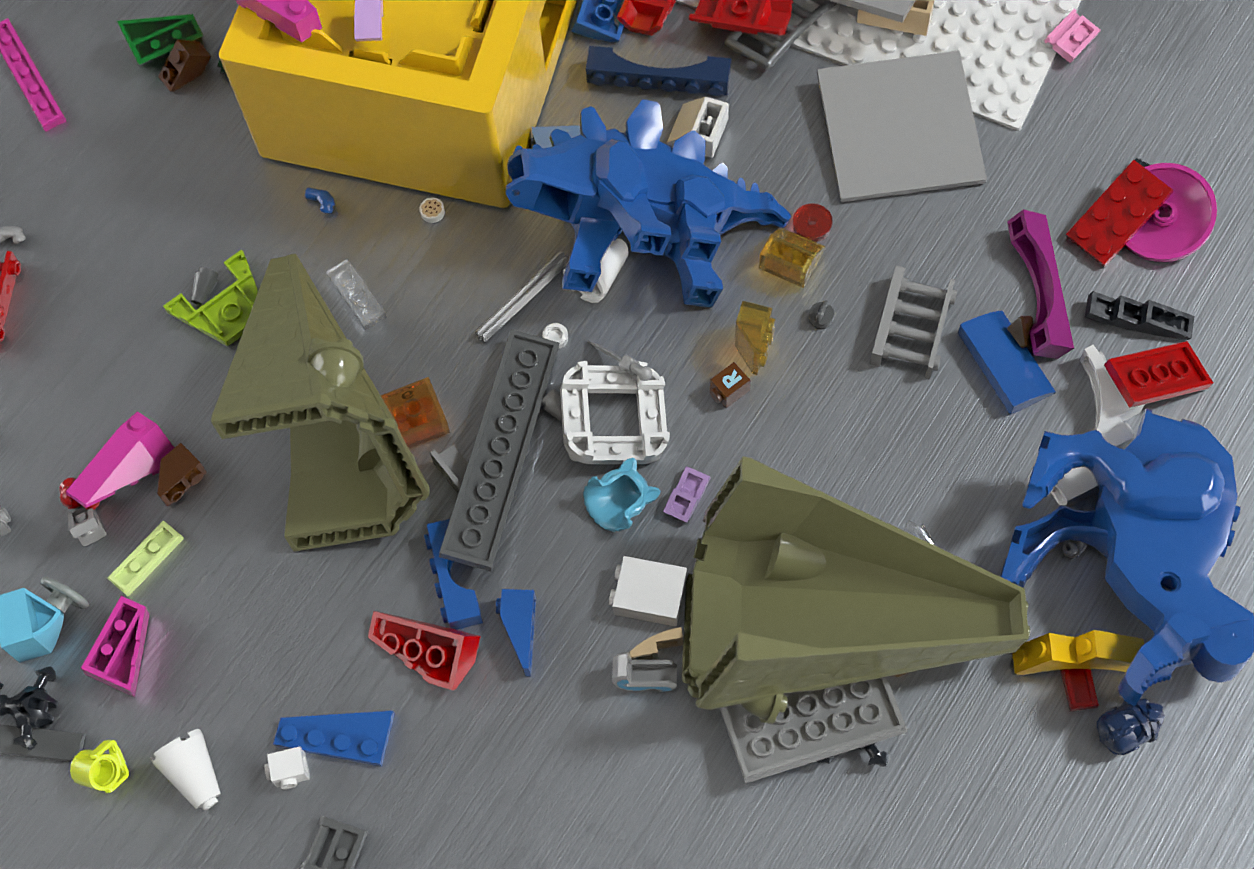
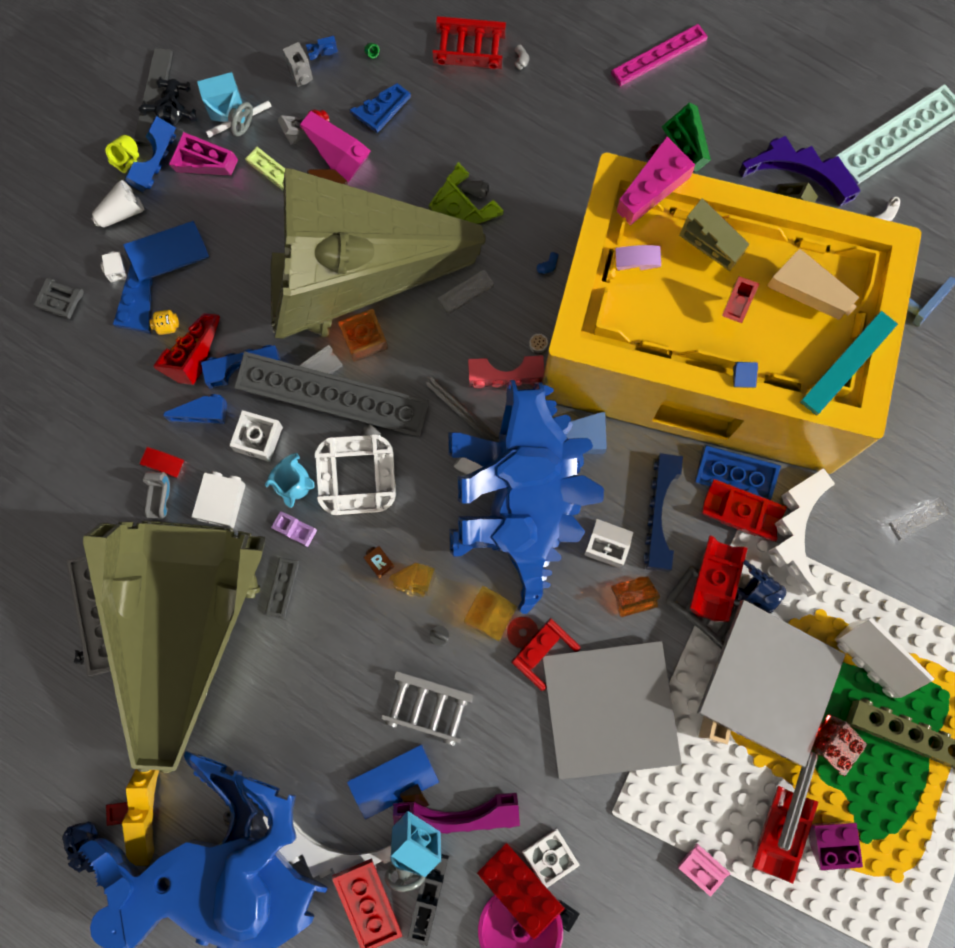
camera: 85 degrees right, 10 degrees up
white tile [543,323,568,349] -> none
light grey sword [587,340,652,381] -> none
tan slope [630,627,683,660] -> none
clear bar [904,520,936,546] -> none
none -> blue slope [123,221,209,282]
none -> blue arch [124,116,176,193]
none -> red slope [139,447,184,478]
none -> yellow head [149,310,179,335]
none -> white bar [205,101,272,138]
none -> white brick [229,410,283,462]
none -> blue wing [350,83,411,133]
none -> medium azure piece [385,811,441,892]
none -> coral arch [468,355,545,388]
none -> red plate [511,618,581,691]
none -> white piece [522,828,580,888]
none -> clear orange bracket [611,576,660,617]

